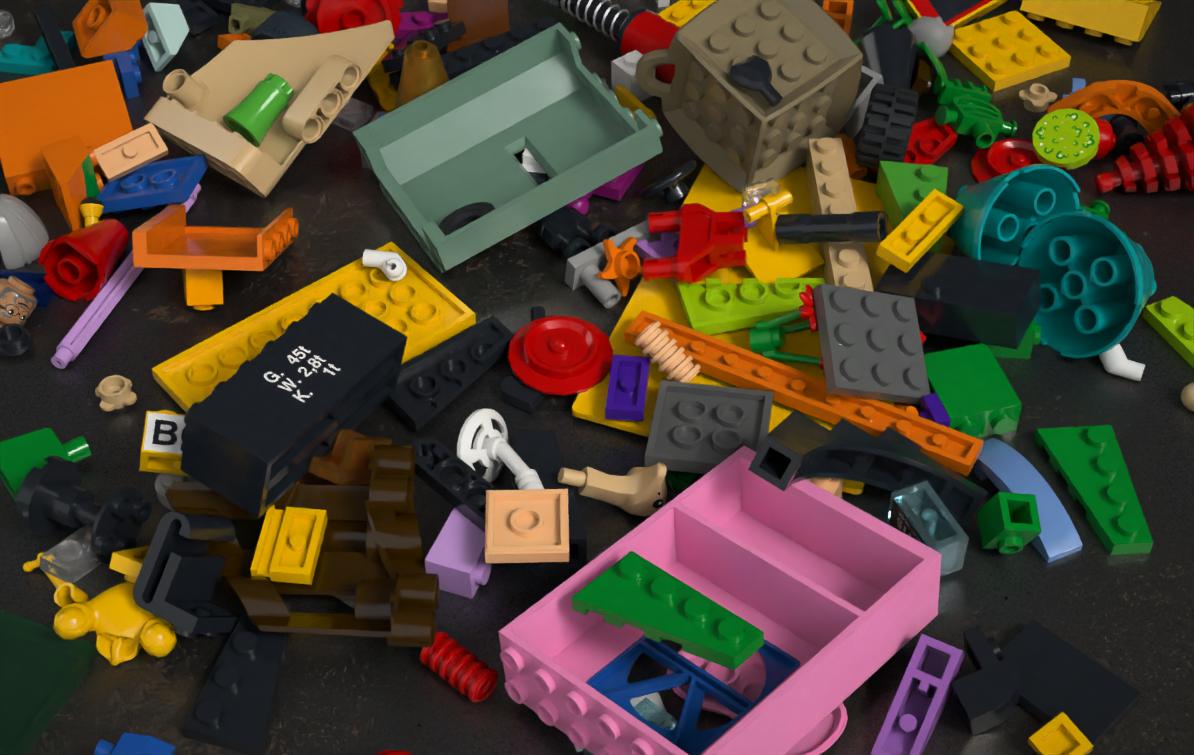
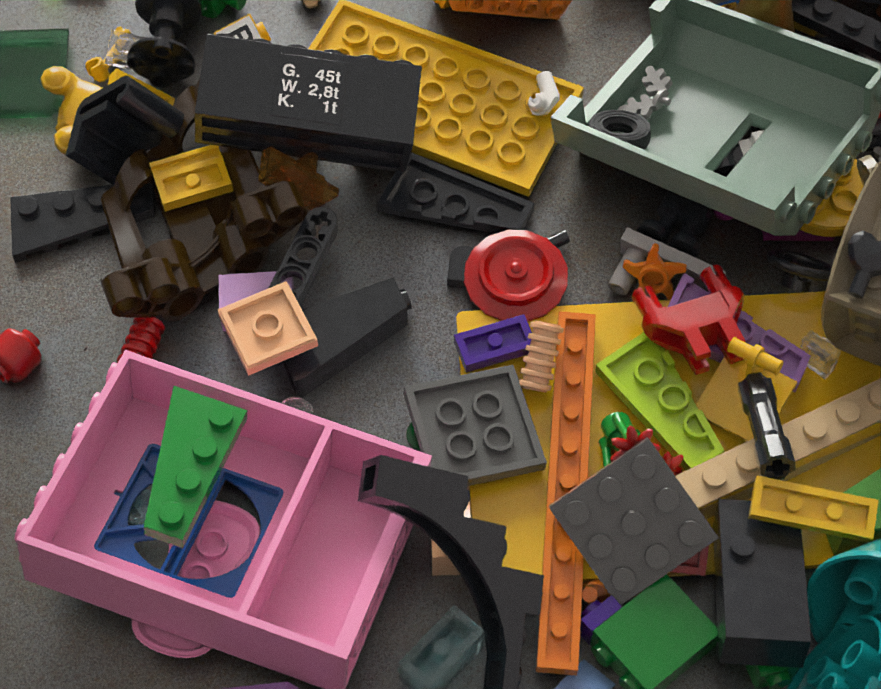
camera: 65 degrees right, 15 degrees up
white dish [457,408,544,490] -> none
tan animal [558,462,667,516] -> none
none -> light grey animal [618,66,673,120]

